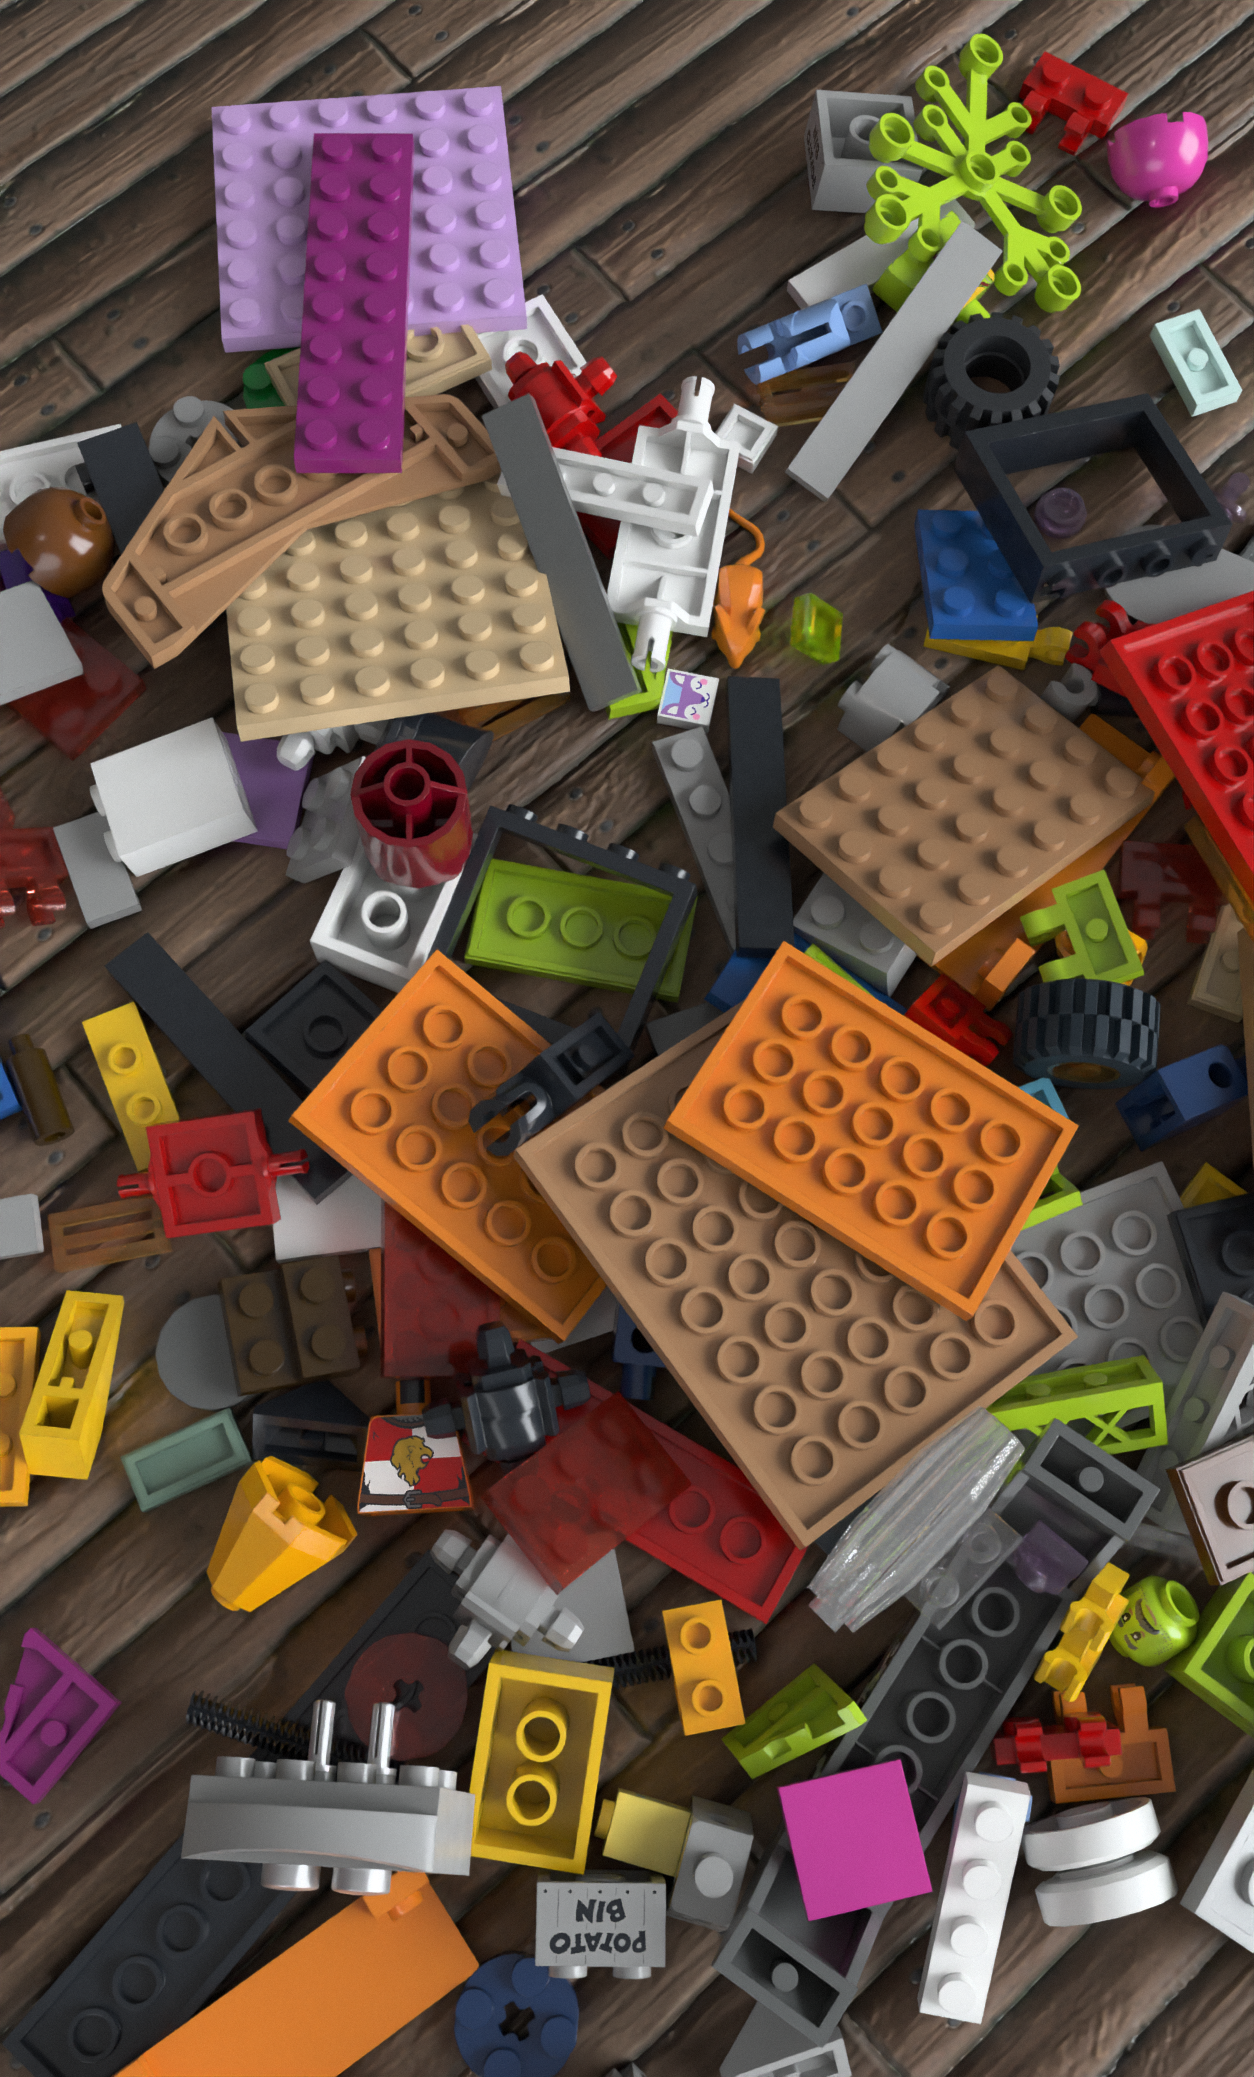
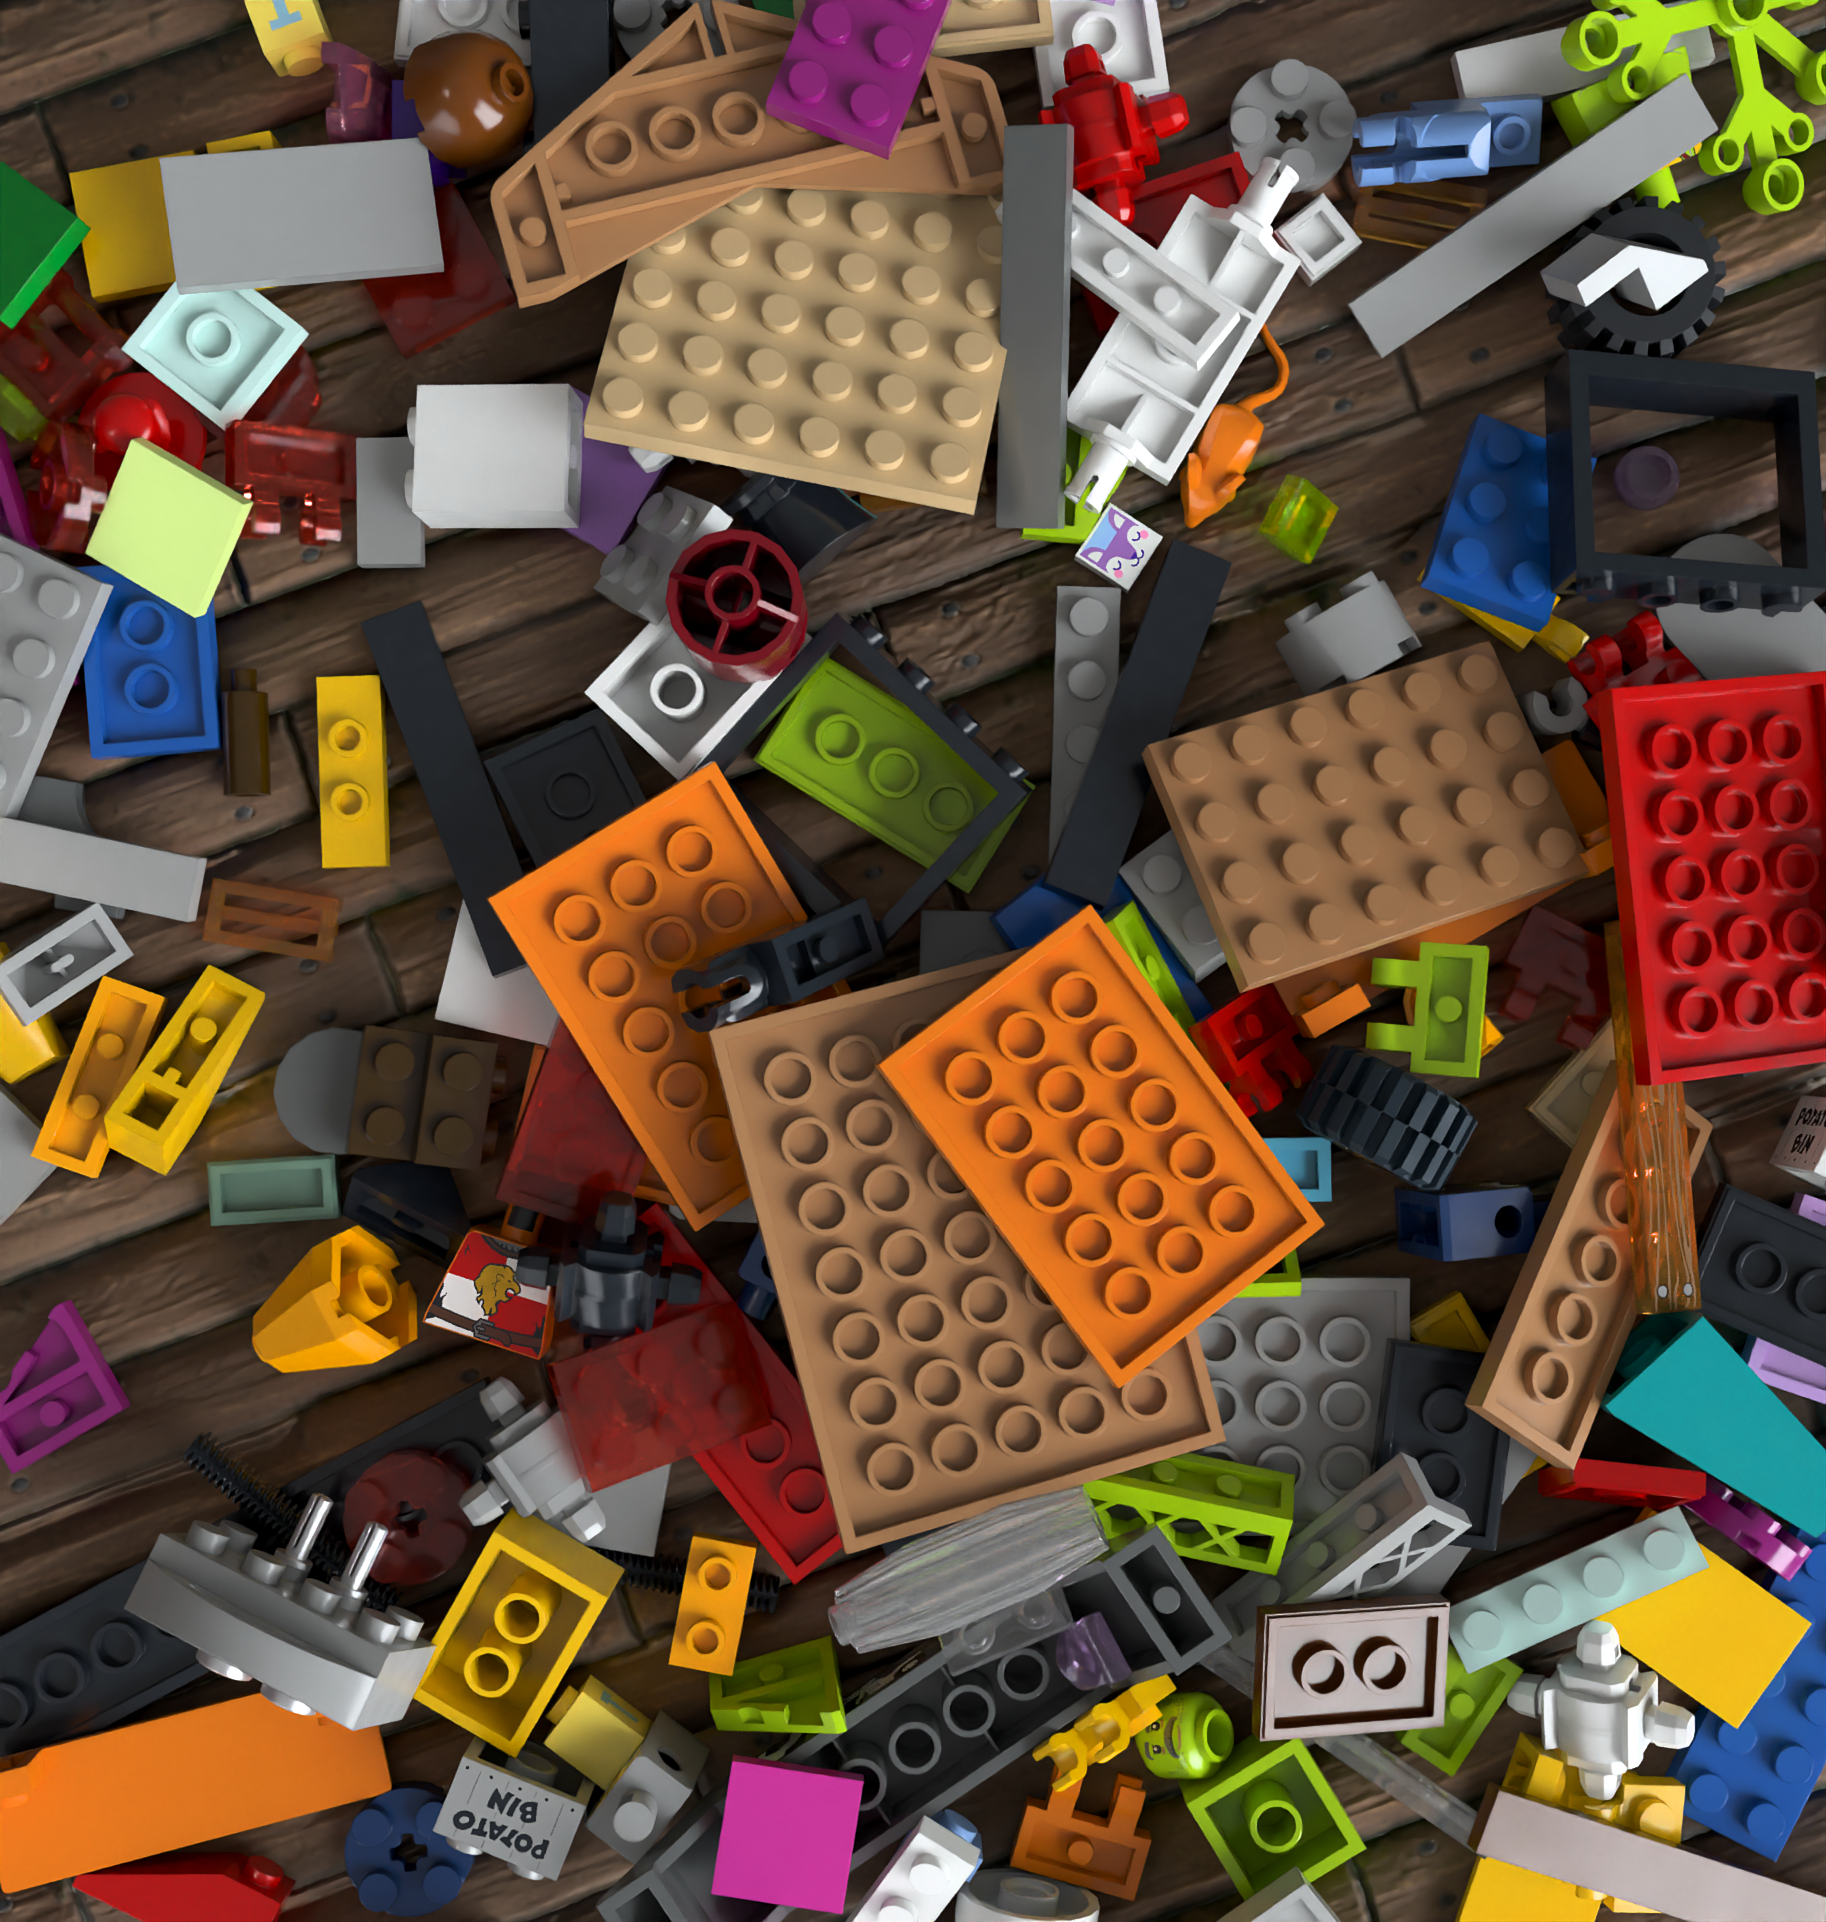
camera: 20 degrees right, 15 degrees up
red plate [117,1108,309,1238] -> none
red plate [989,1712,1123,1773] -> none
none -> light grey plate [1227,59,1357,194]
none -> slope [1540,233,1708,310]

